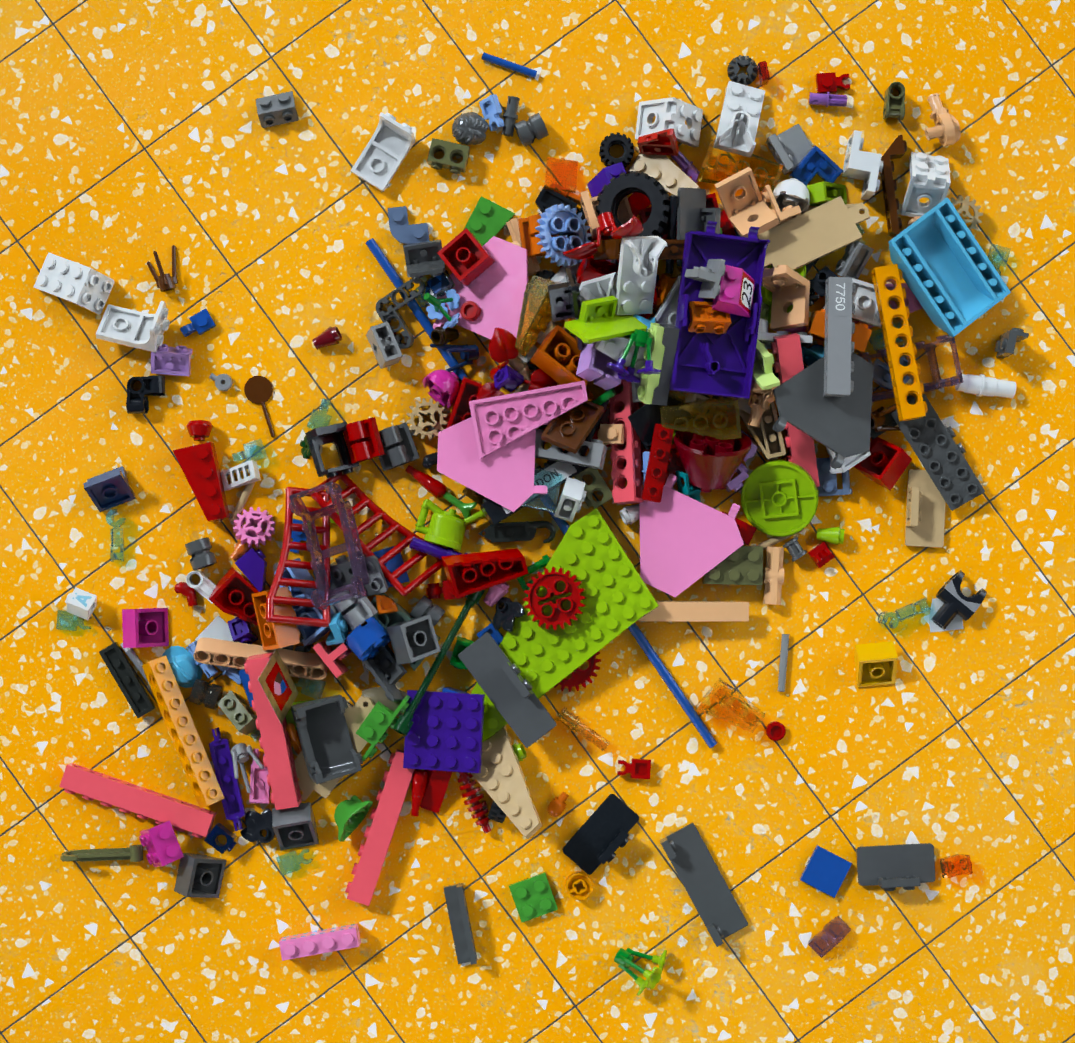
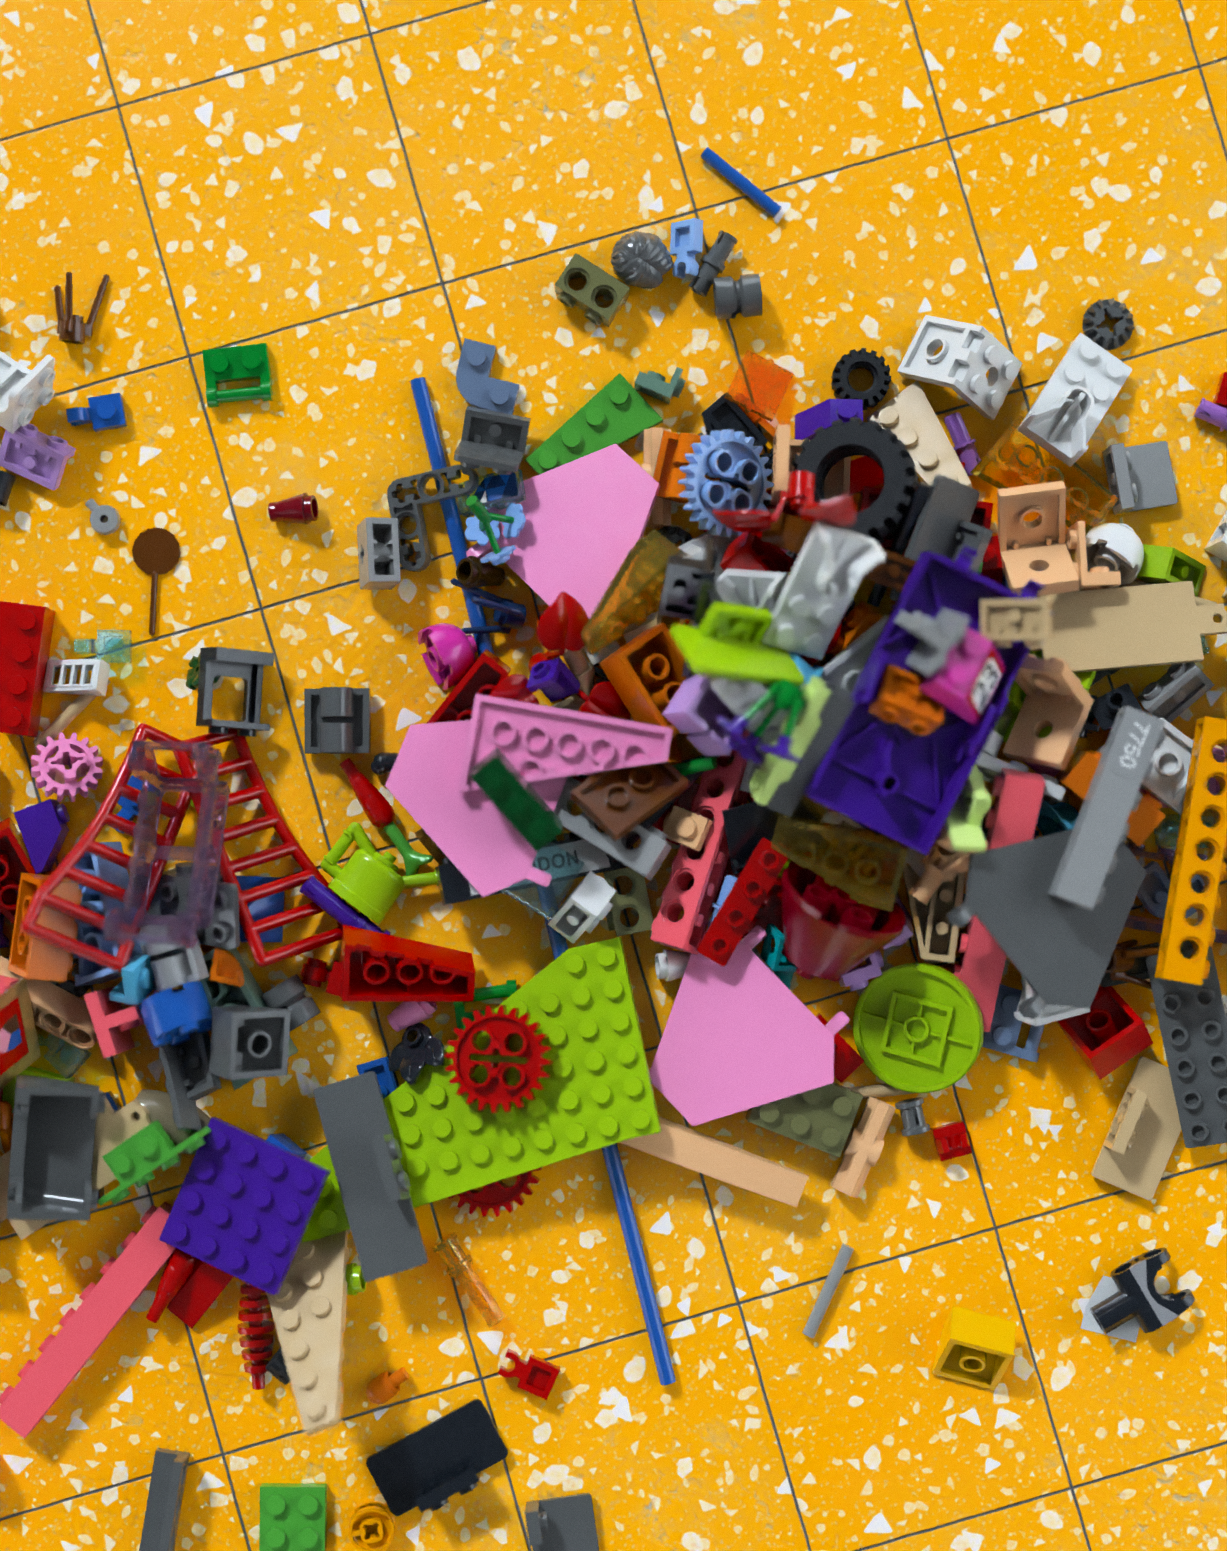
camera: 25 degrees right, 0 degrees up
red cone [186,420,213,441] -> none
orange cylinder [230,539,254,561] -> none
dark grey bracket [255,91,299,128] -> none
clear light blue plate [307,398,332,429] -> none
bright green hat [334,795,373,842] -> none
red plate [343,417,385,463] -> none
white bracket [350,112,415,192] -> none
dark green hose [393,590,485,736] -> none
tan gear [406,398,448,440] -> none
red brick [437,228,495,286] -> none
green bracket [449,636,475,670] -> none
red tile [460,301,481,321] -> none
pearl dark grey plate [478,521,556,543] -> none
red wing [637,128,679,156] -> none
clear yellow wedge [695,677,765,733] -> none
clear red tile [757,61,770,86] -> none
red tile [766,721,786,741] -> none
blue tile [790,146,843,186] -> none
lime cone [816,527,845,545] -> none
clear light blue piece [878,597,931,629] -> none
none -> green plate [202,343,273,408]
none -> dark green brick [470,747,563,852]
none -> sand green bracket [634,367,686,405]
none -> tan bracket [980,598,1055,647]

